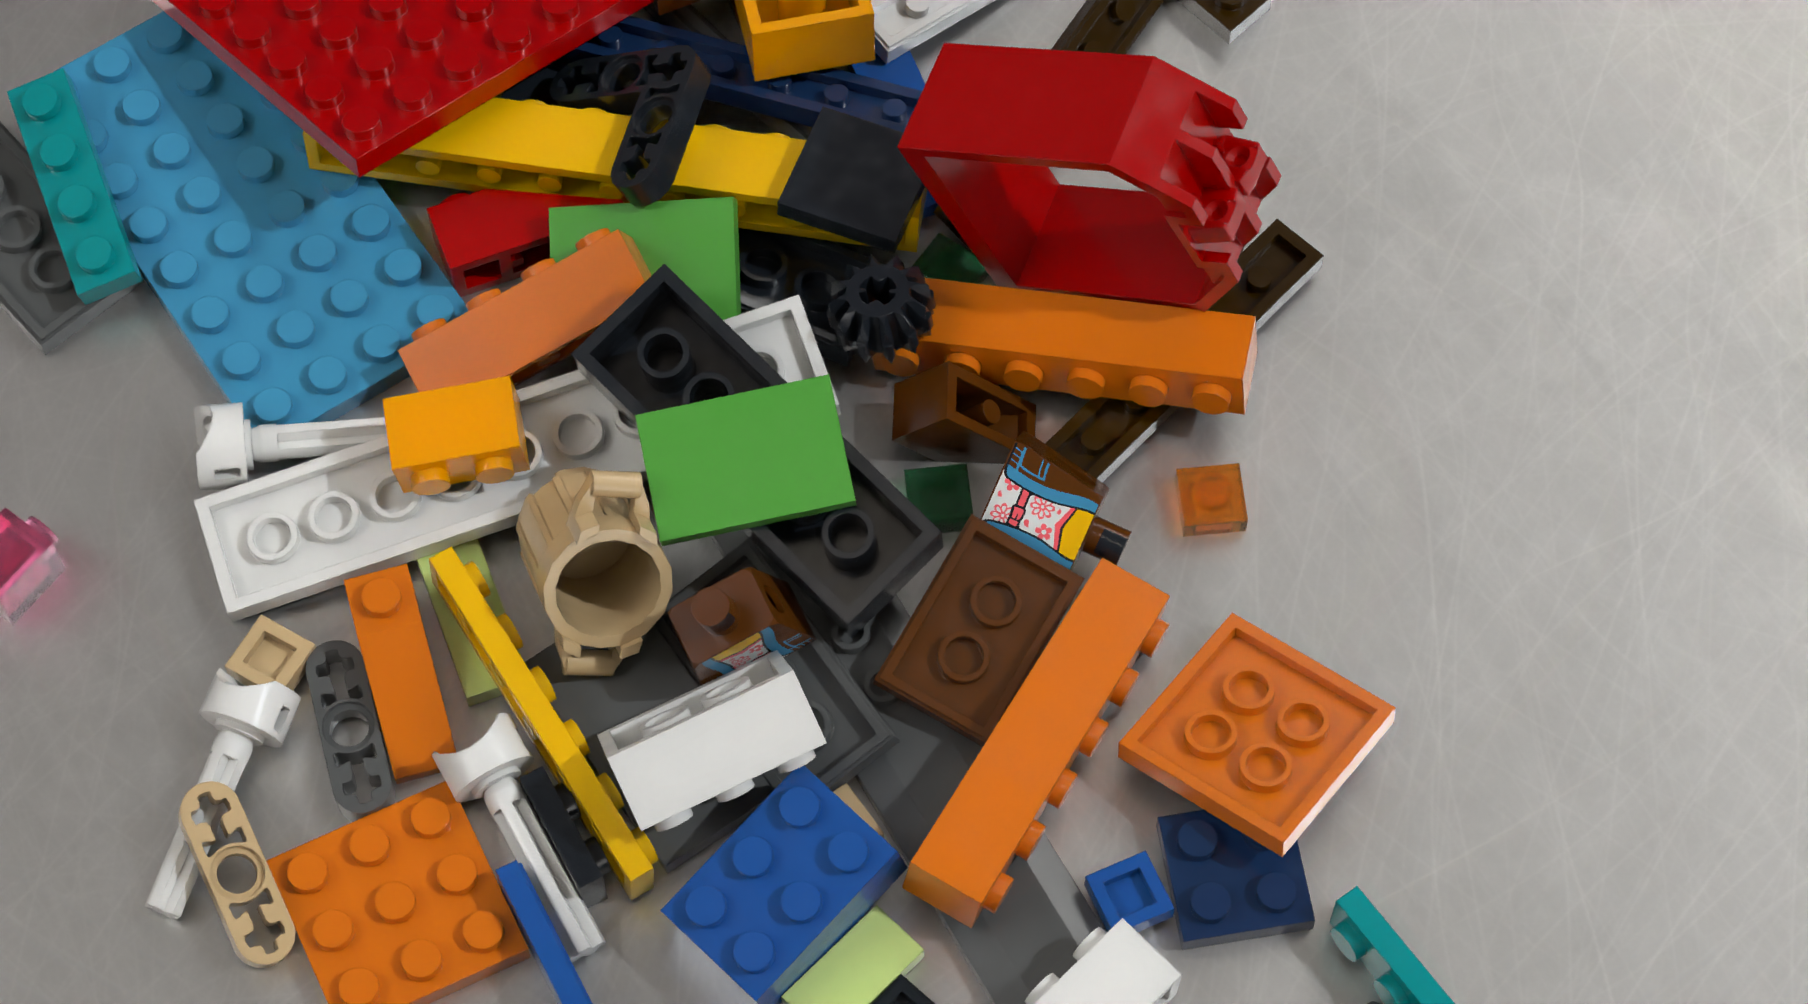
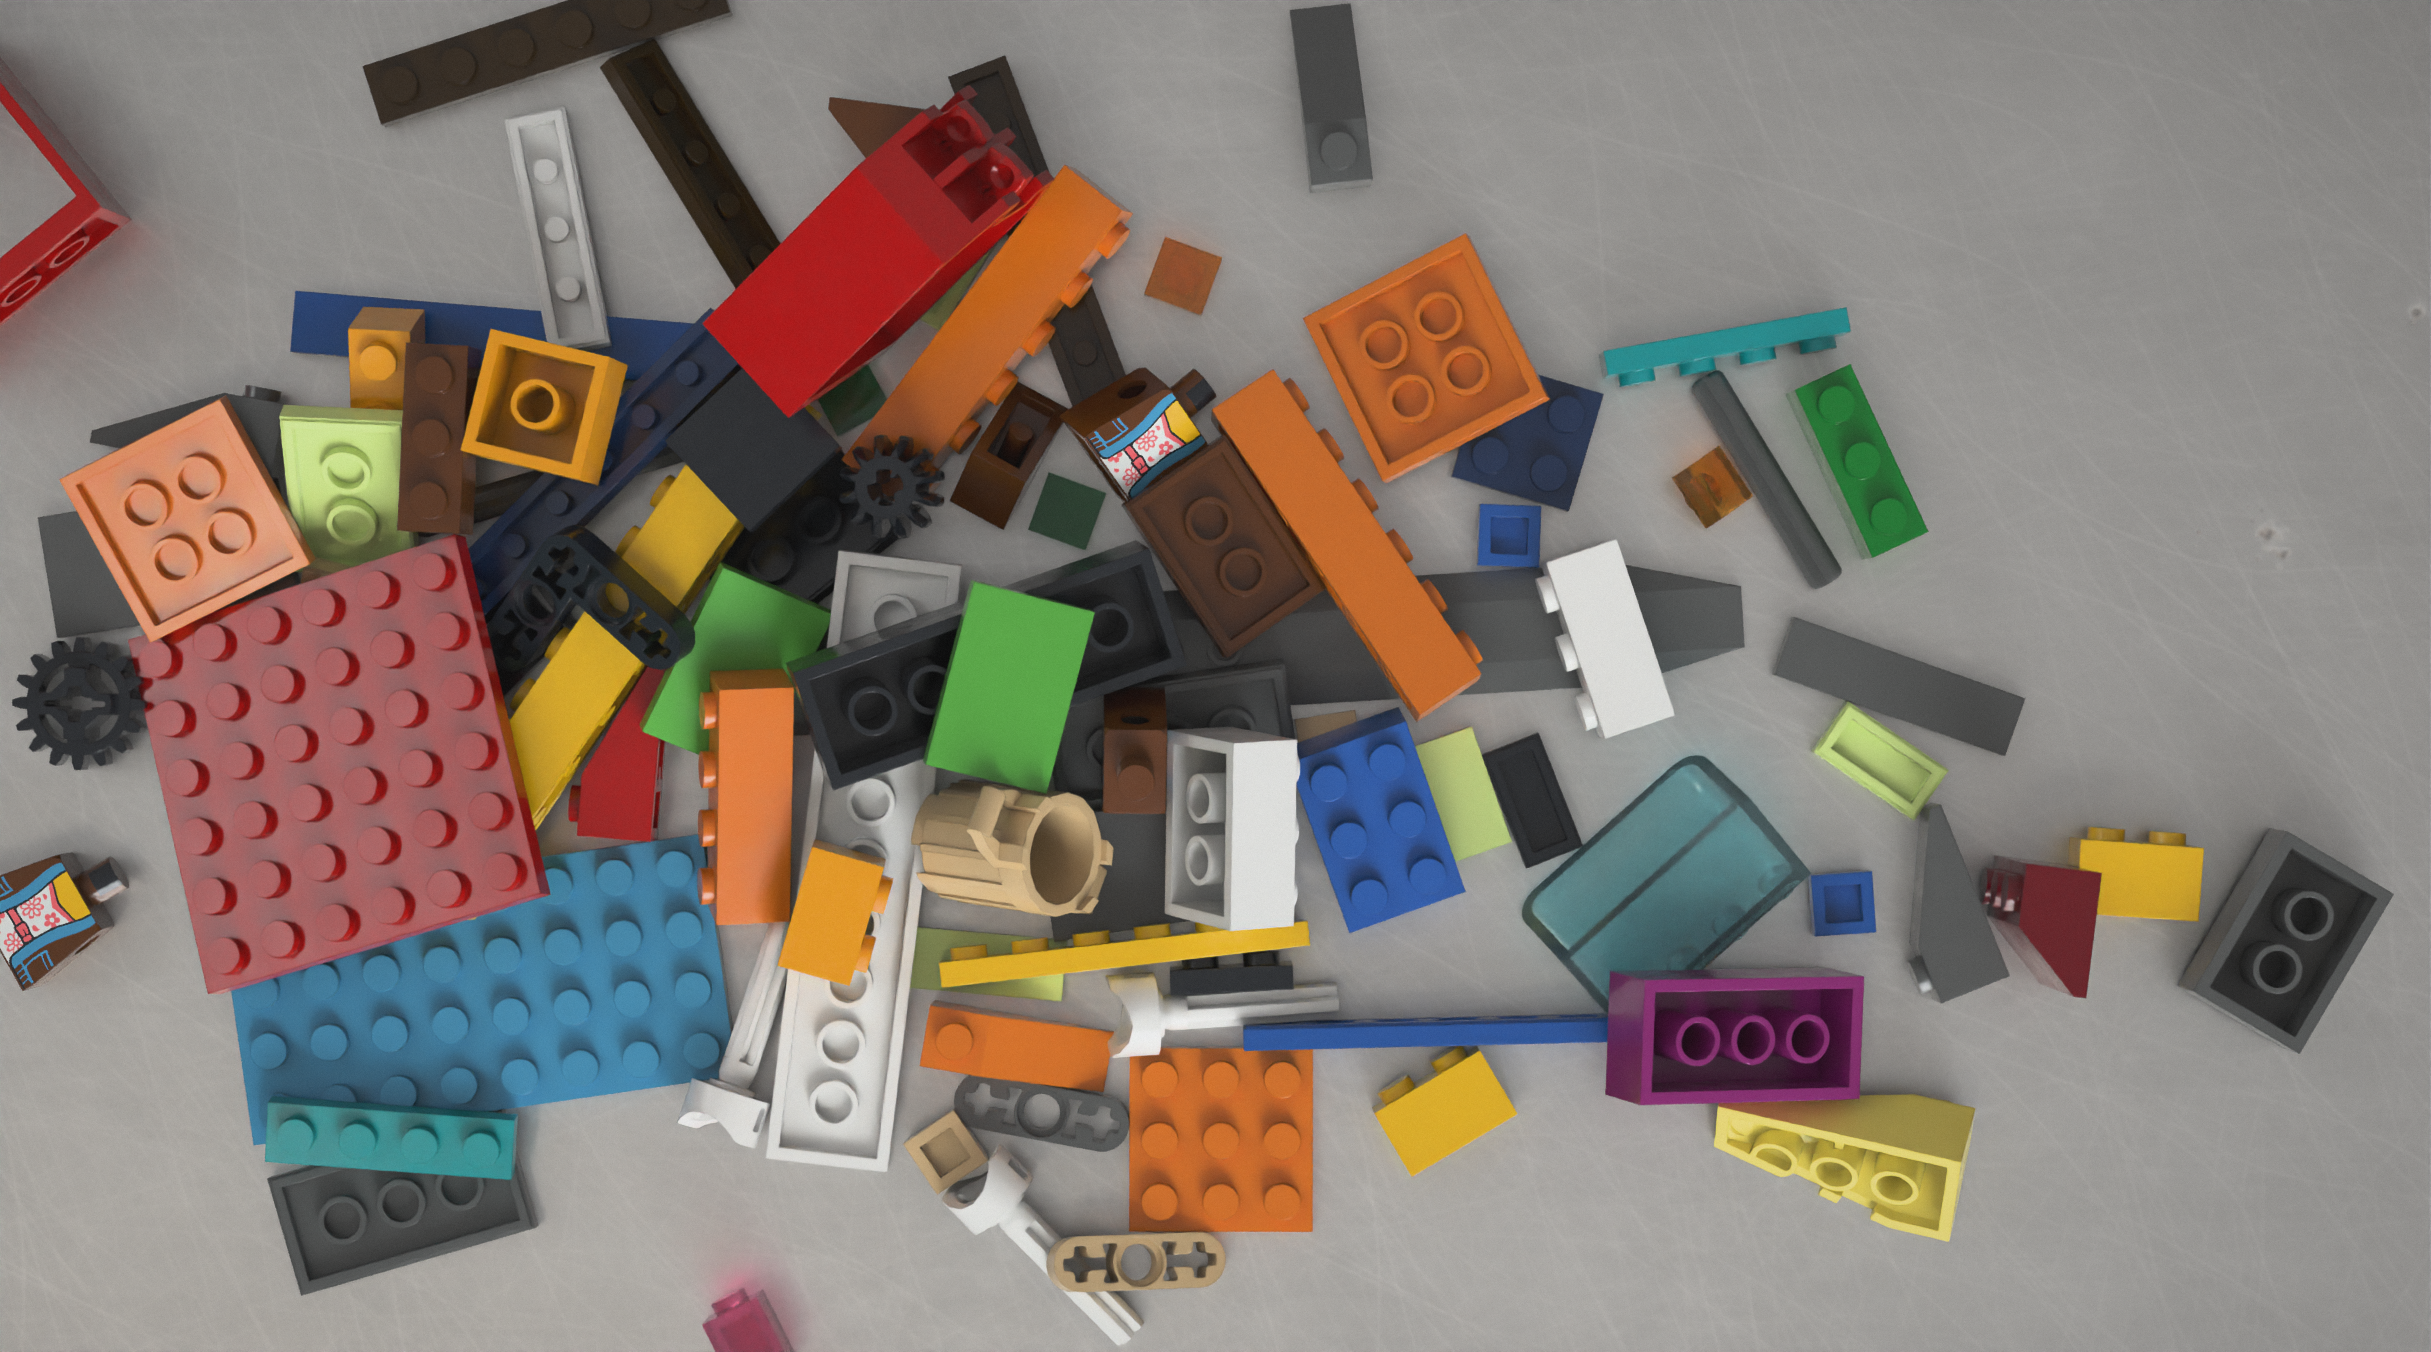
camera: 60 degrees left, 25 degrees up
none -> dark grey slope [1290,3,1373,193]

